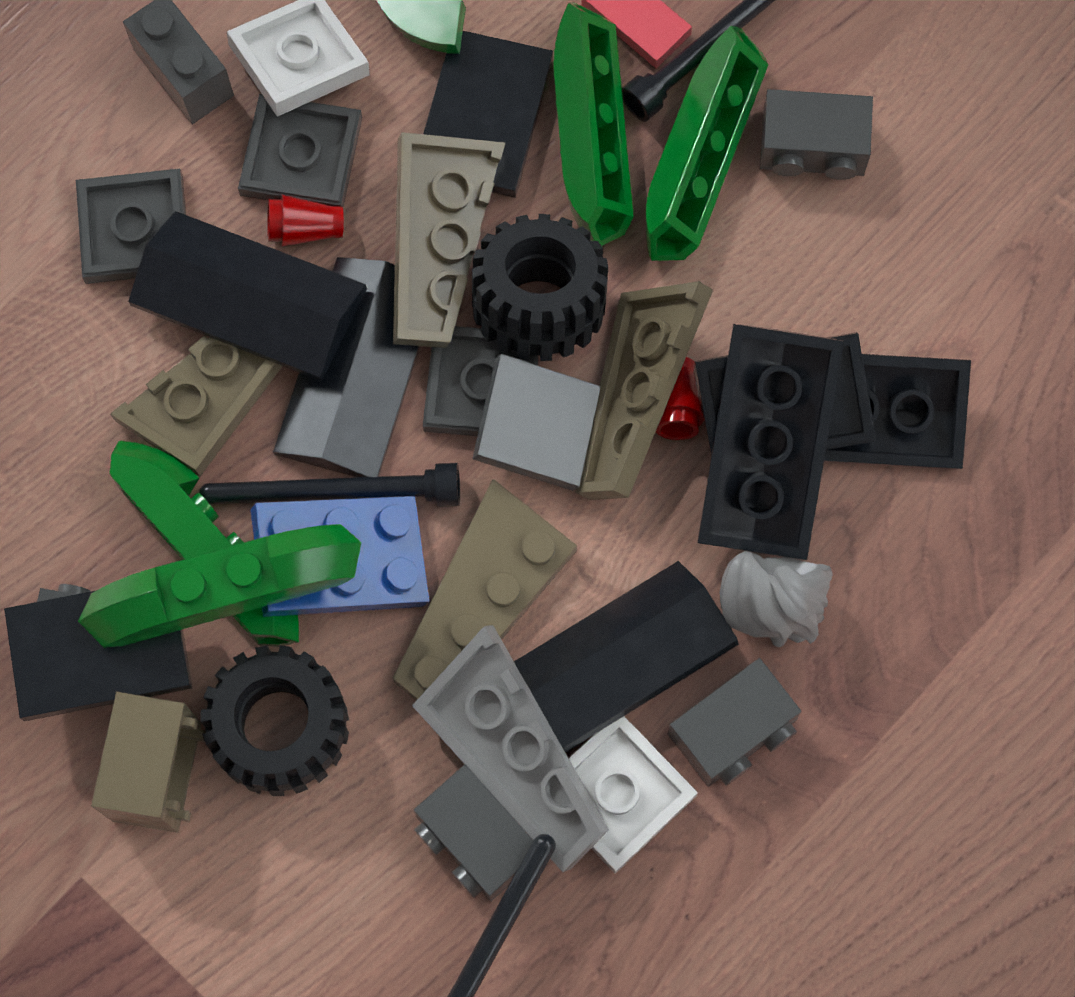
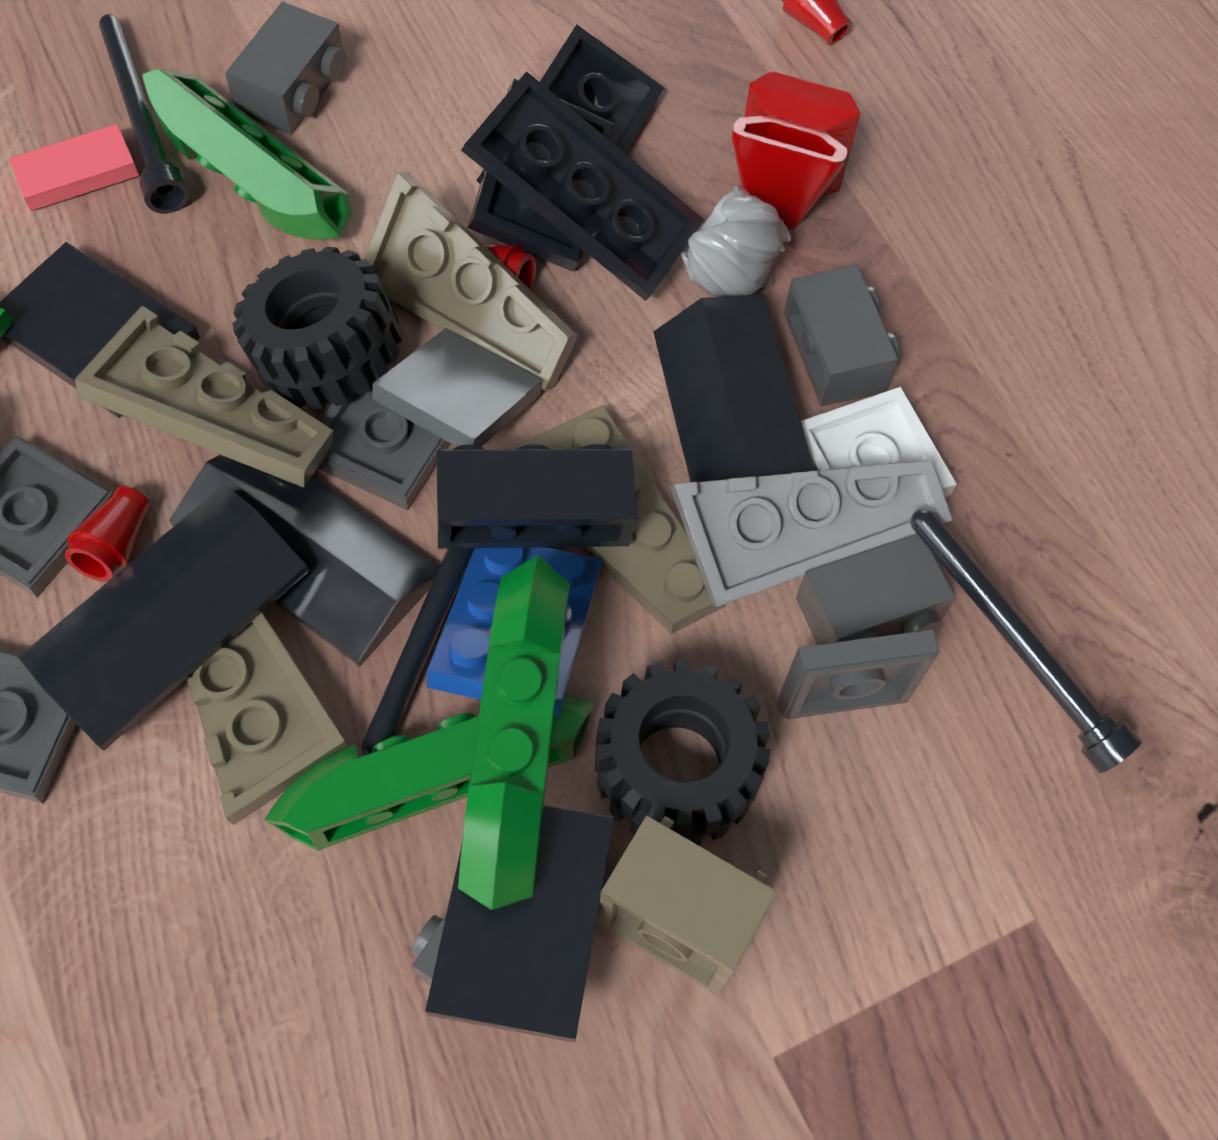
camera: 75 degrees left, 10 degrees down
green brick [554,2,634,246] -> none
none -> black brick [437,444,637,549]
none -> red piece [731,71,860,229]
none -> dark grey tile [779,630,940,719]

